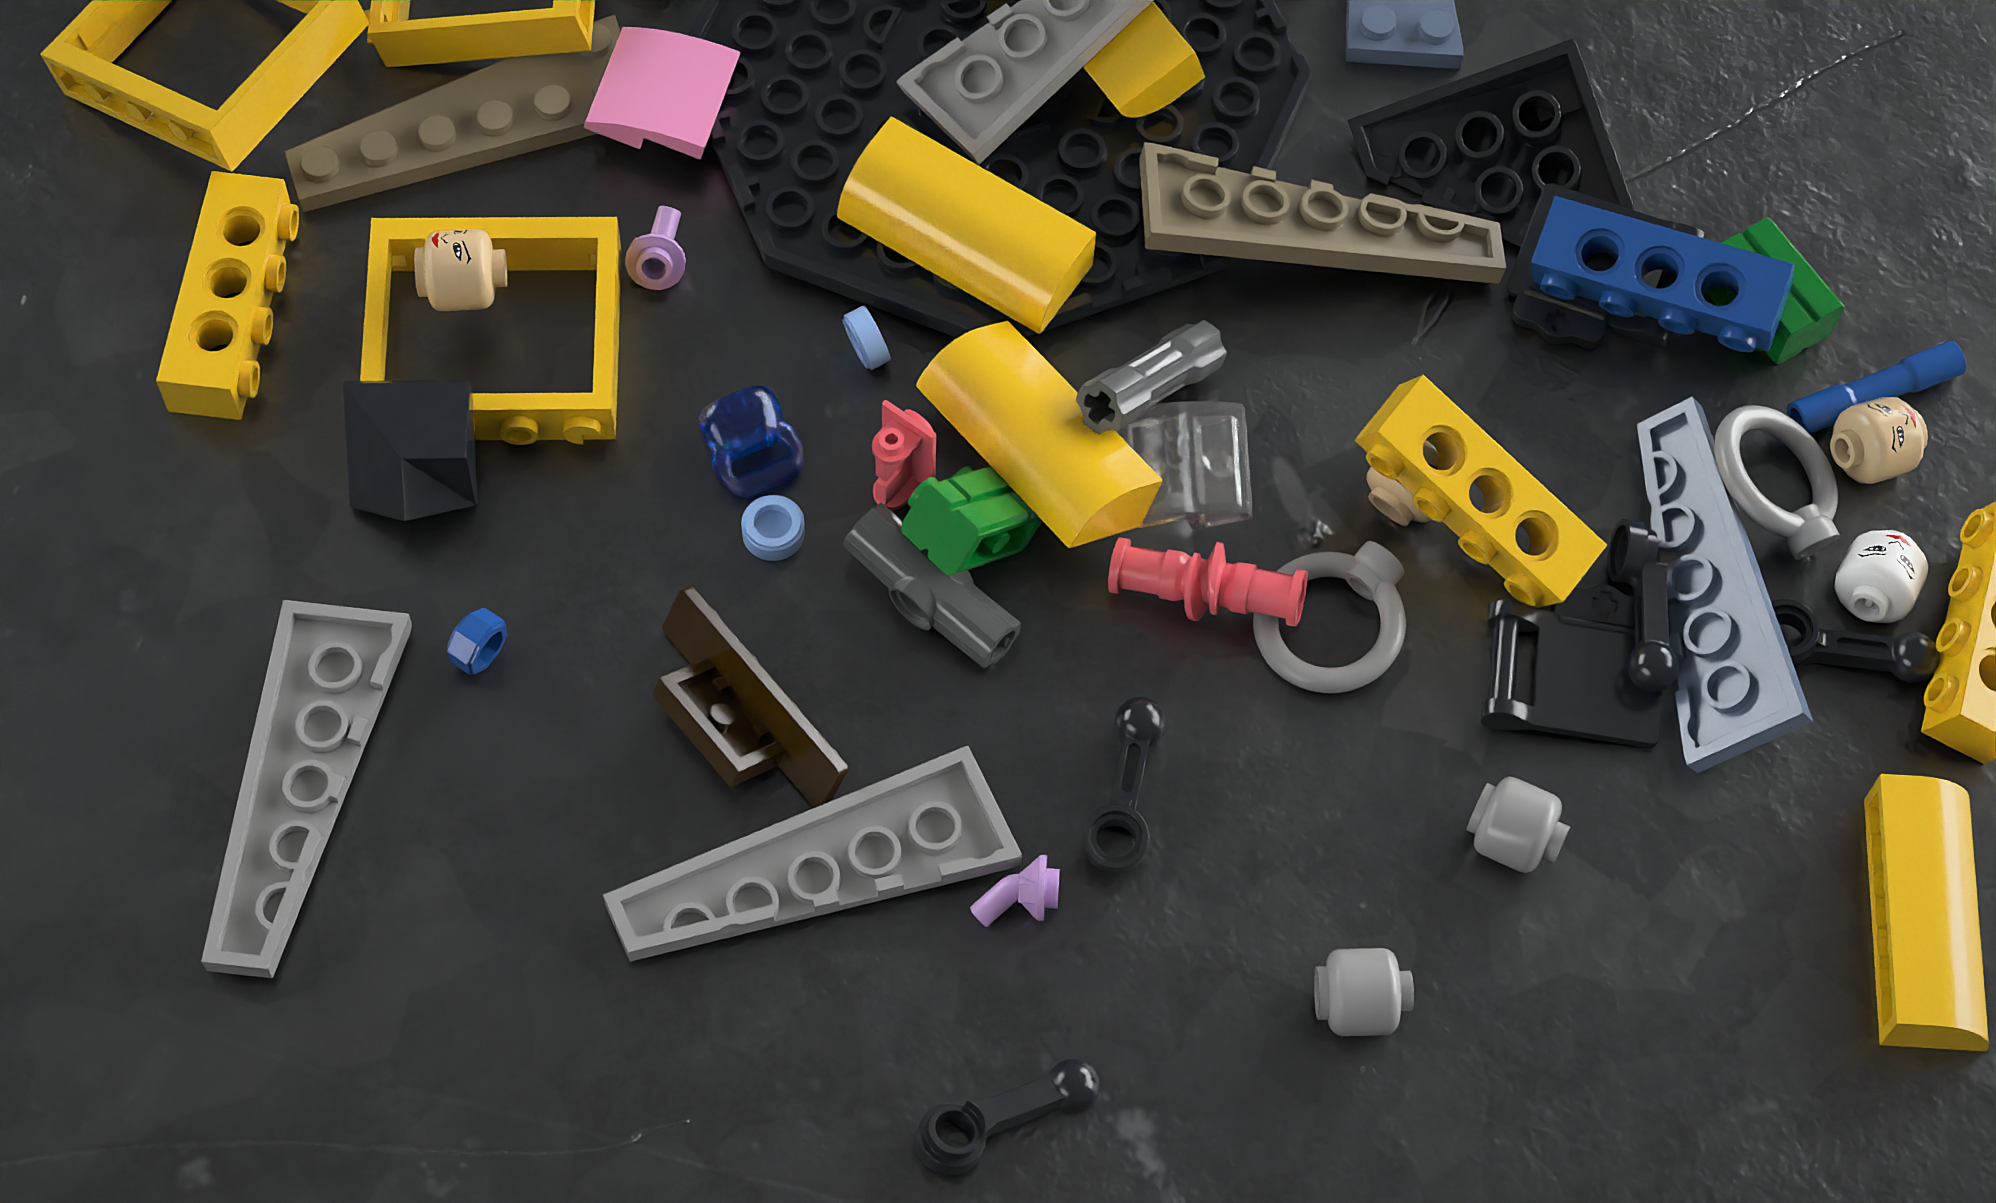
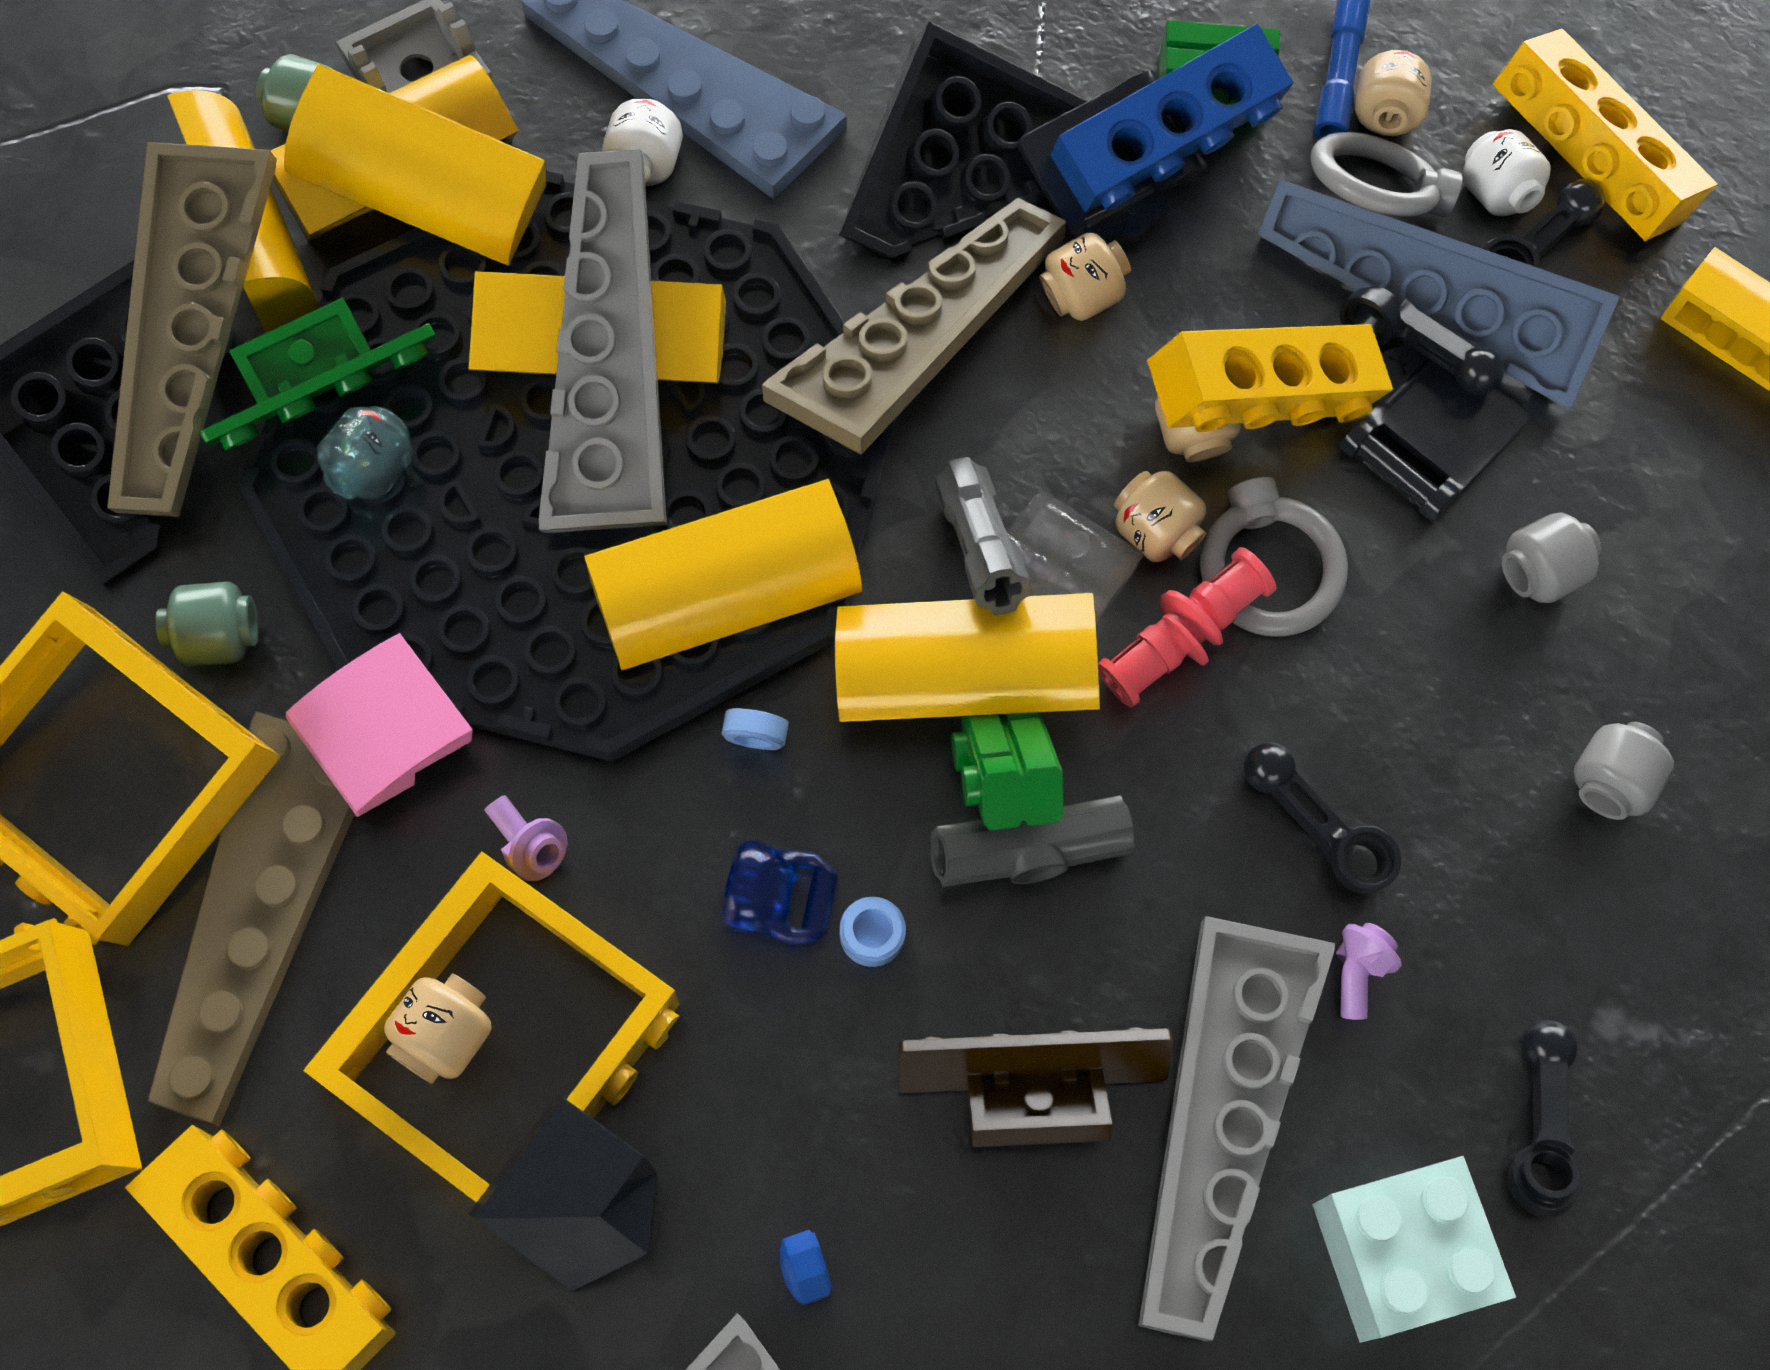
camera: 55 degrees left, 5 degrees up
coral hinge [872,400,936,510] -> none
none -> tan head [1039,233,1131,321]
none -> tan head [1113,471,1206,562]
none -> light aqua brick [1312,1156,1516,1343]

